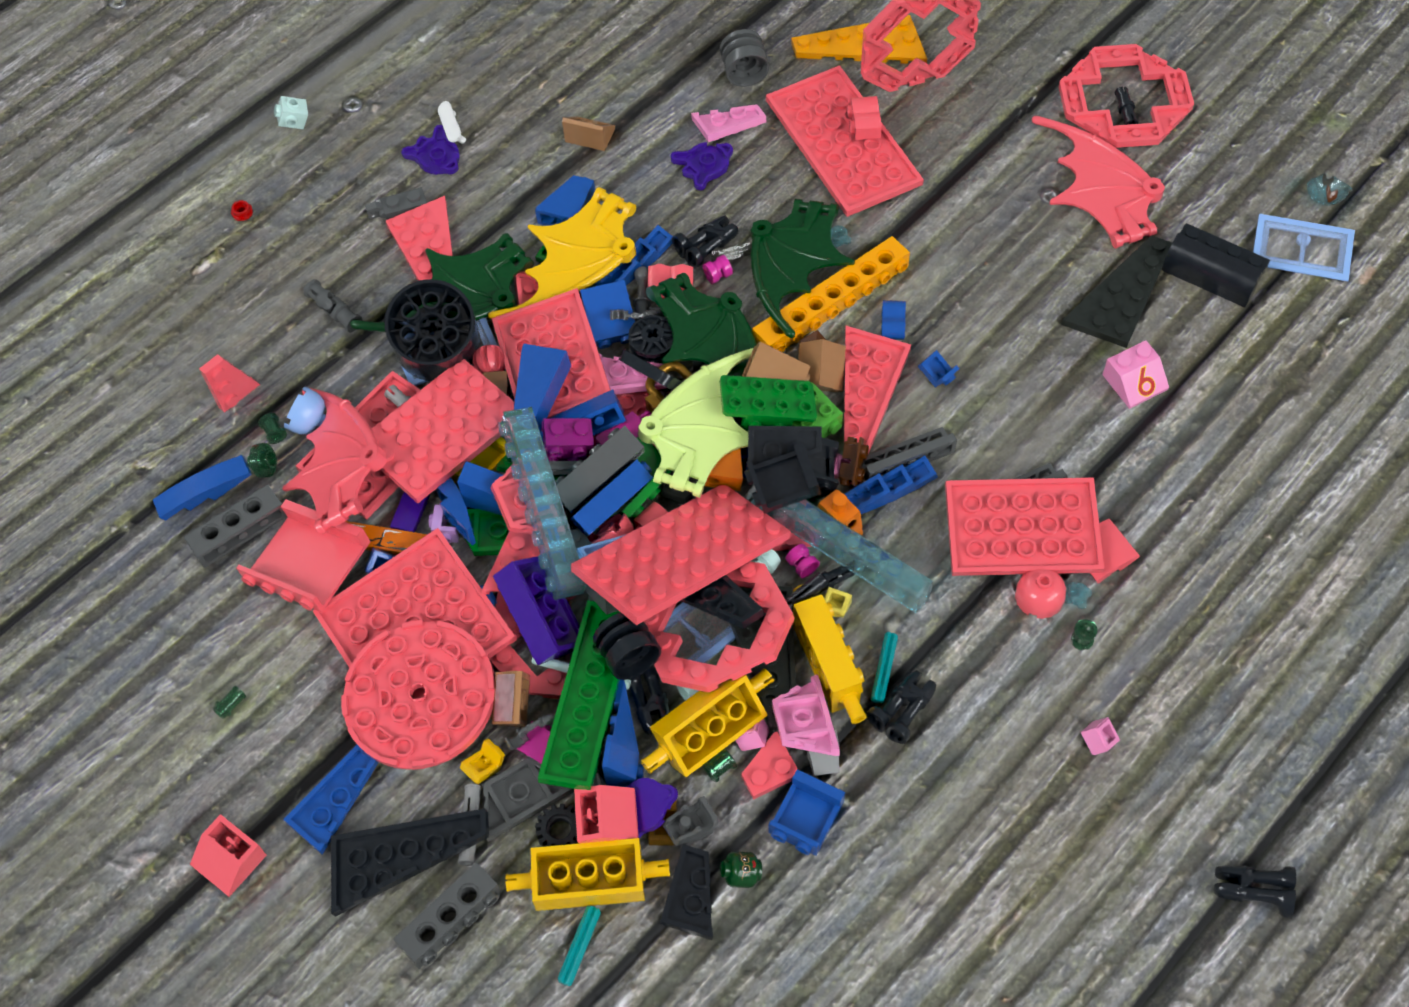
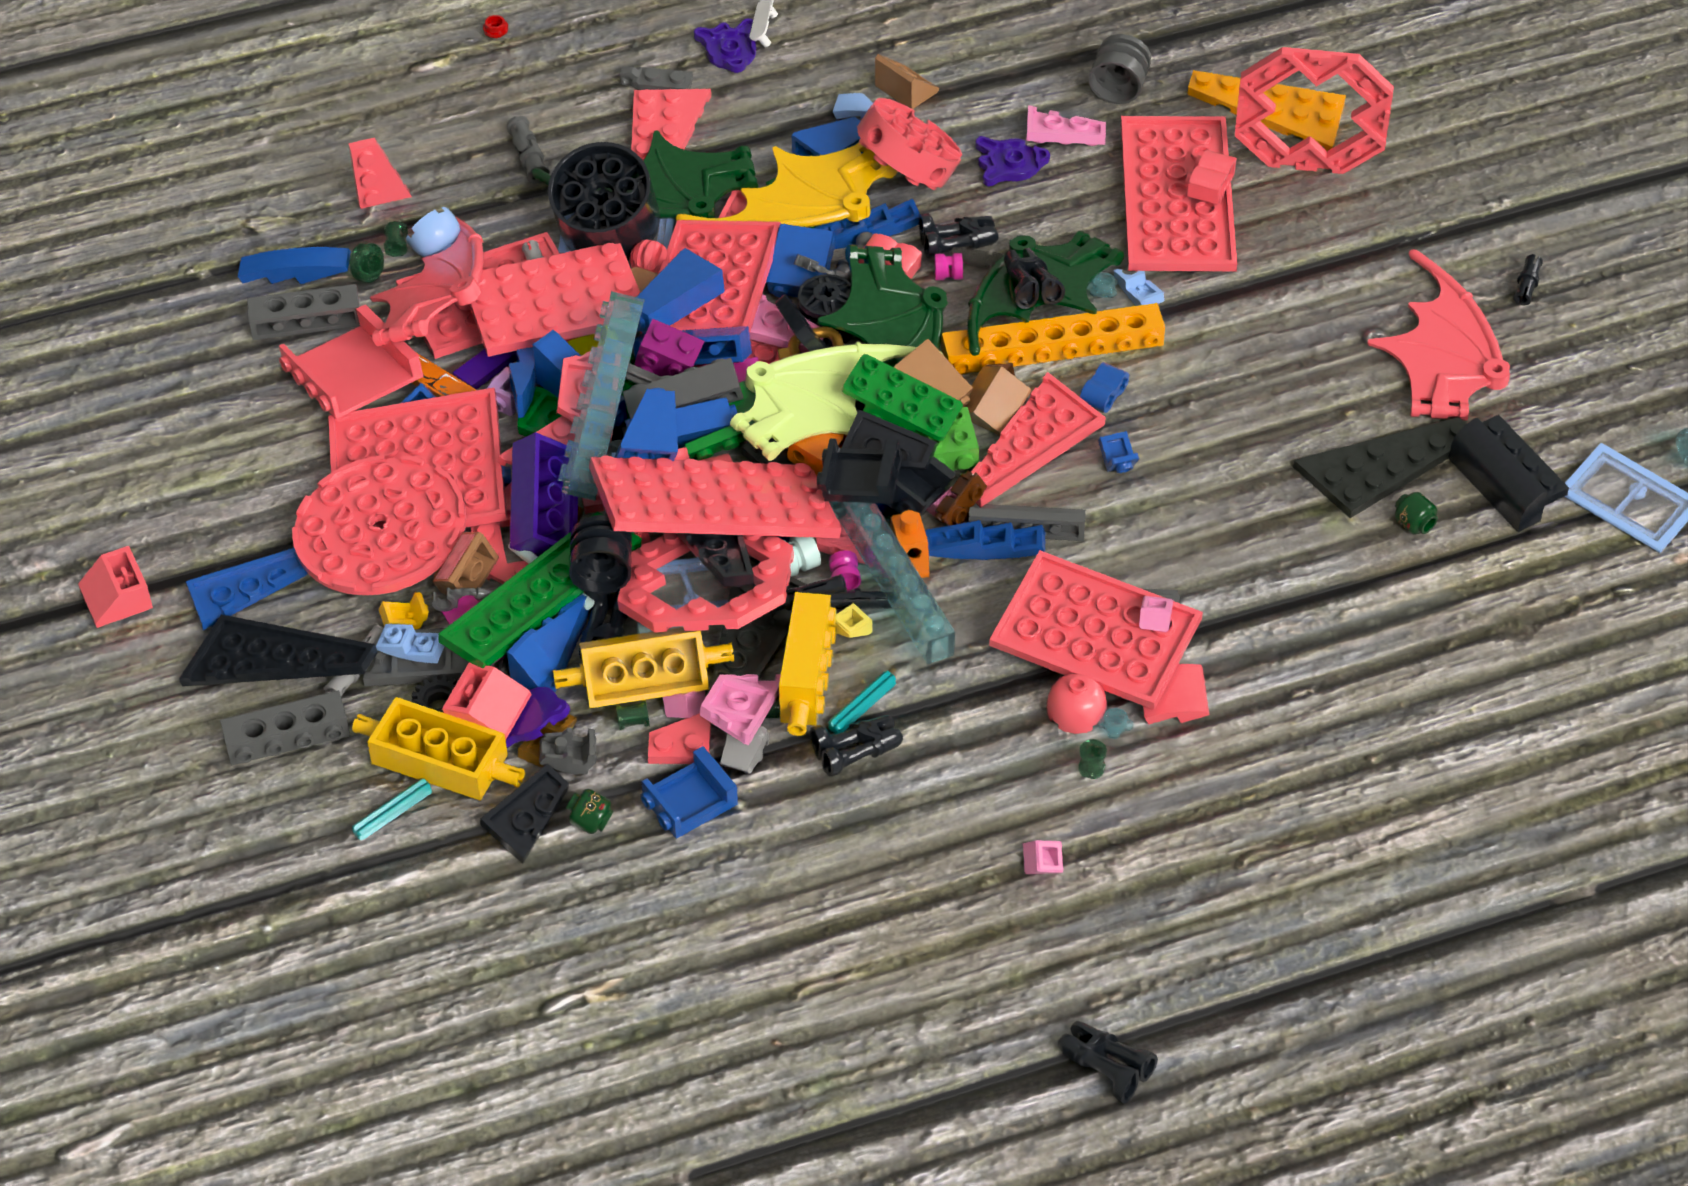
camera: 25 degrees right, 10 degrees down
clear green pin [213,686,246,719] -> none
coral plate [1059,44,1194,148] -> none
bright pink slope [1103,340,1169,409] -> none
none -> light blue slope [376,624,444,663]
none -> blue slope [615,388,678,461]
none -> light blue slope [833,93,873,119]
none -> coral brick [857,98,962,190]
none -> black piece [1004,248,1065,309]
none -> light blue slope [1114,269,1164,306]
none -> bright pink slope [1139,596,1173,632]
none -> dark green head [1395,492,1438,535]

